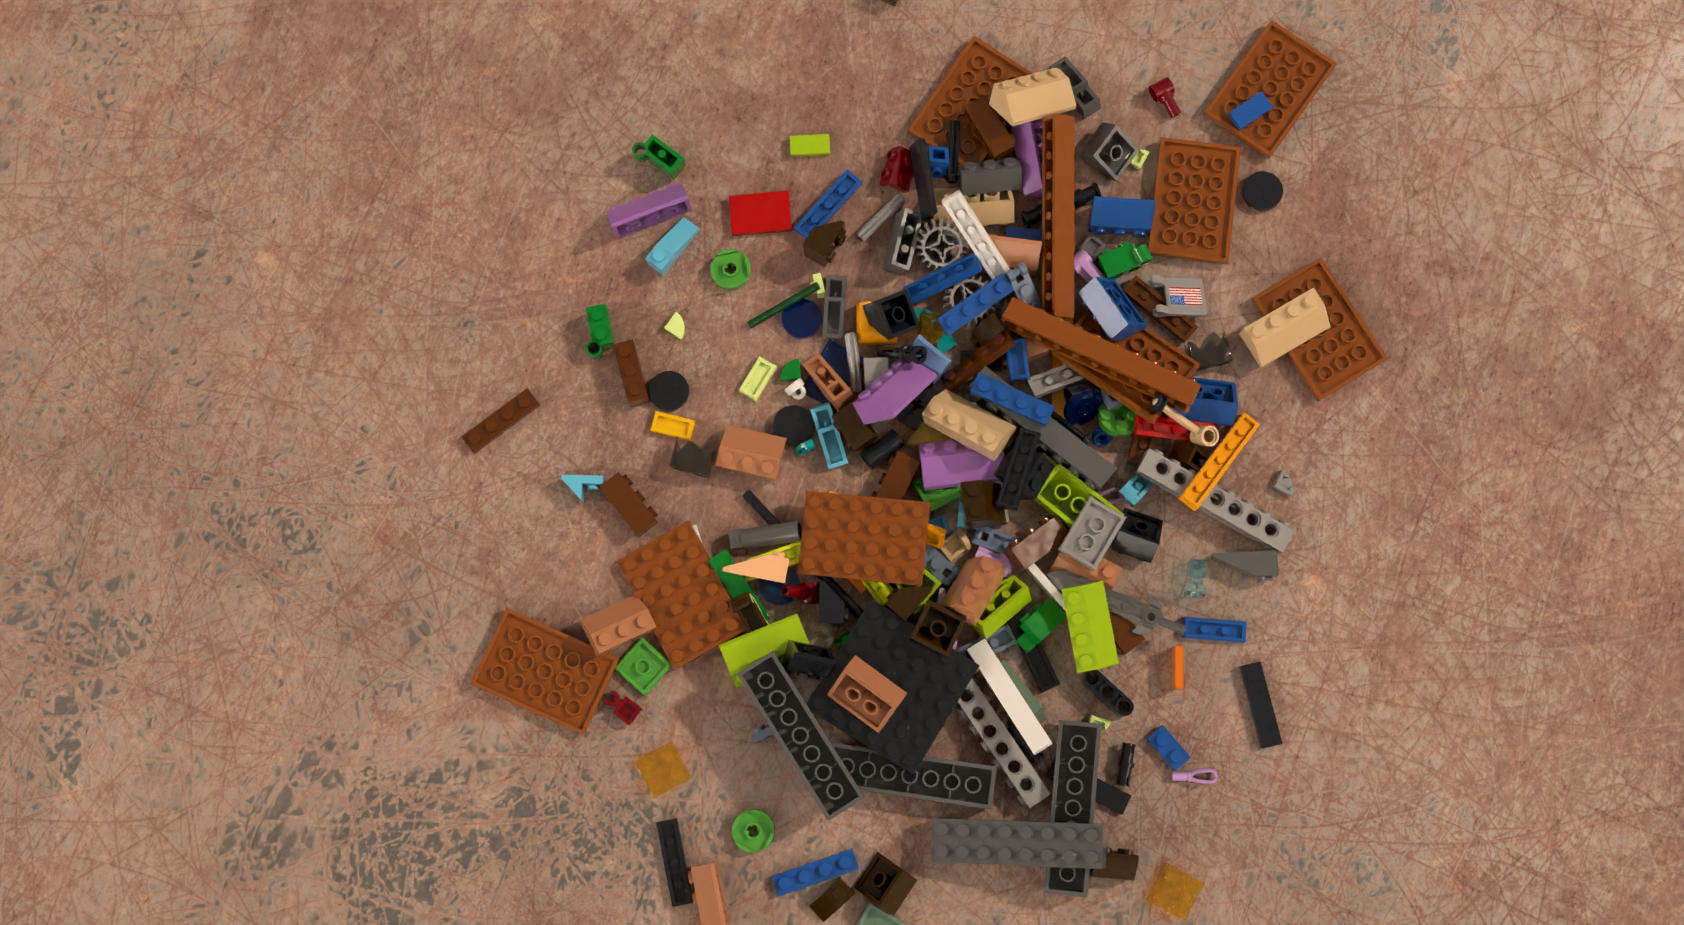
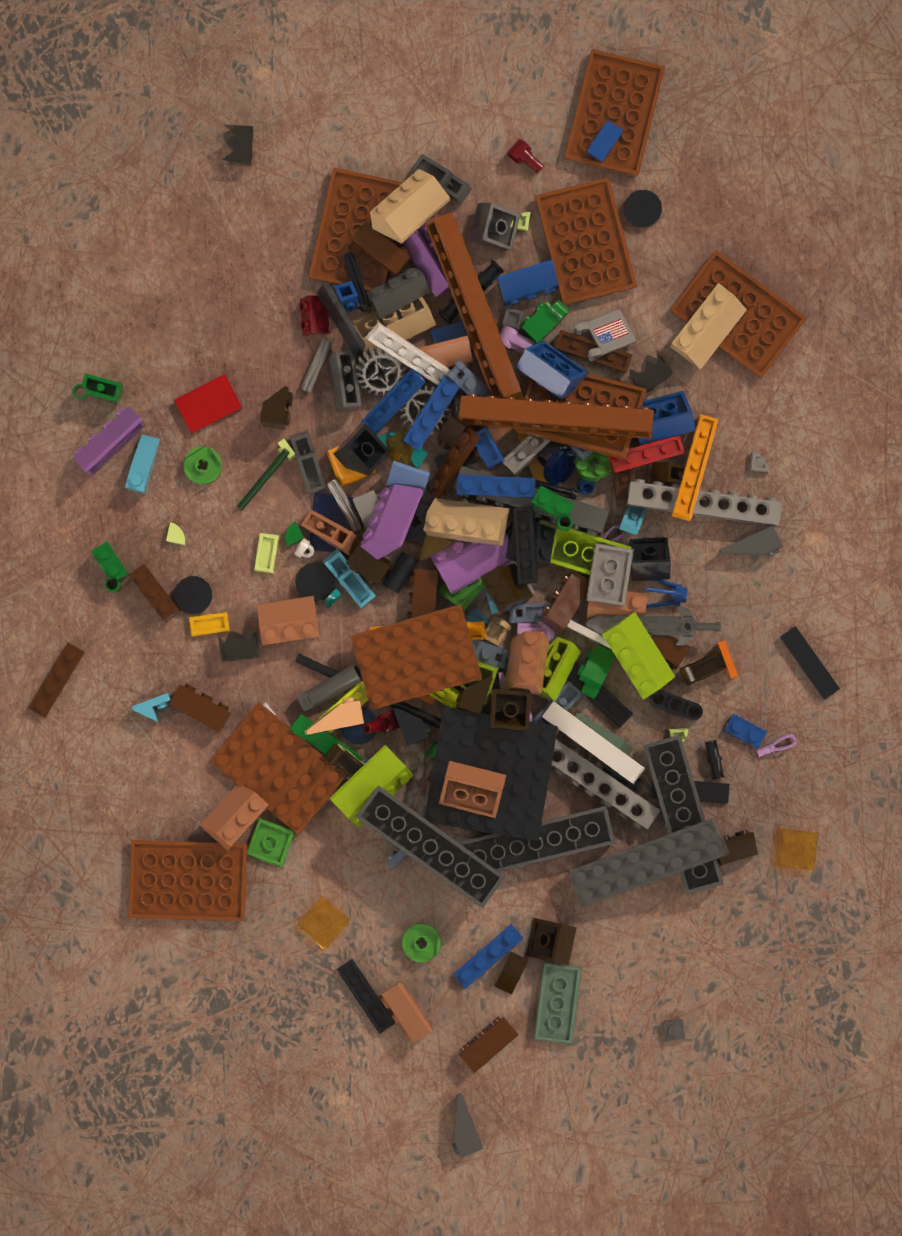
camera: 25 degrees left, 5 degrees up
dark red plate [604,690,643,726] -> none
clear blue tile [782,299,822,339] -> none
black slope [782,640,836,679] -> none
lime tile [790,134,830,157] -> none
blue plate [794,169,862,239] -> none
black pin [876,345,927,364] -> none
tan piece [1150,394,1219,446] -> none
blue tile [1182,617,1247,643] -> none
clear light blue leg [1184,558,1207,599] -> none
none -> green hinge [531,486,575,531]
none -> blue plant [646,580,687,608]
none -> dark brown animal [679,653,726,686]

